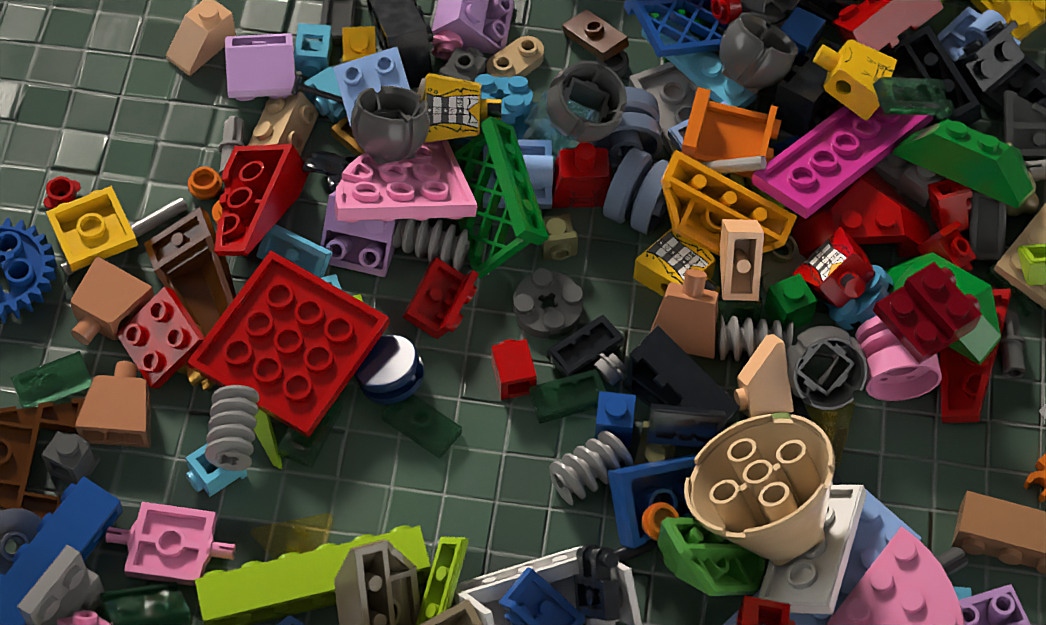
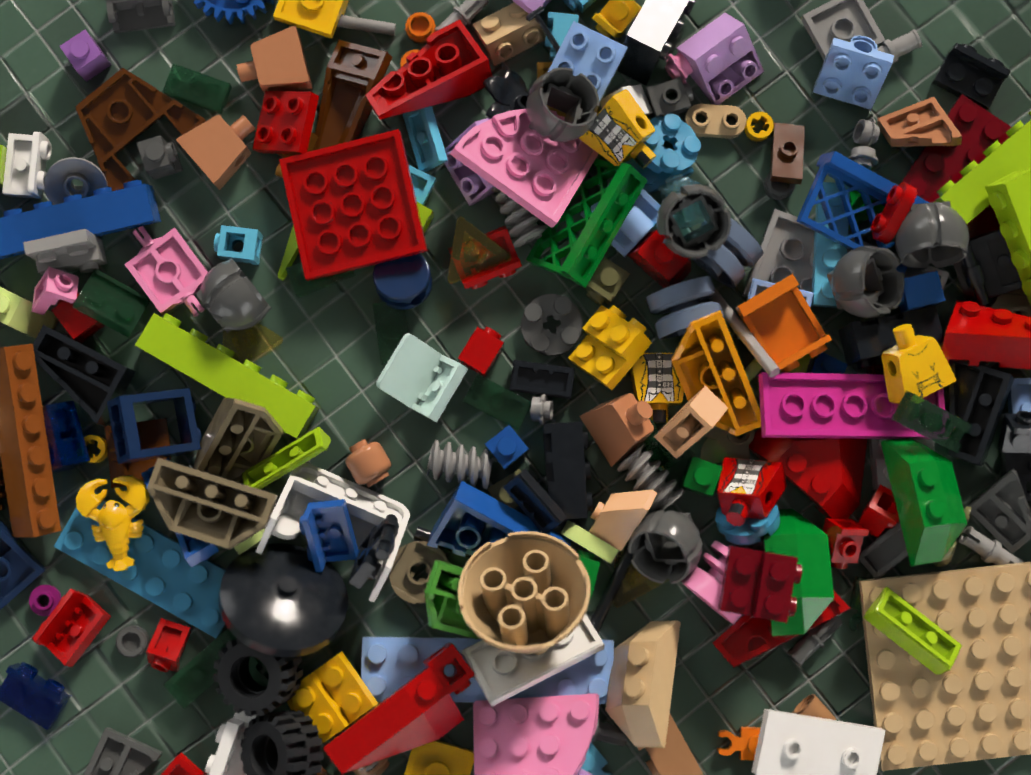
camera: 45 degrees right, 25 degrees up
light grey piece [205,385,259,471] -> none
orange plate [642,502,679,541] -> none
none -> dark grey piece [196,258,272,333]
none -> nougat head [345,439,392,488]
none -> light aqua bracket [376,333,468,423]
none -> dark tan plate [389,541,450,604]
none -> clear yellow piece [447,216,511,284]
none -> yellow plate [568,305,652,391]
none -> tan wedge [605,620,681,748]
none -> yellow bush [744,111,774,142]

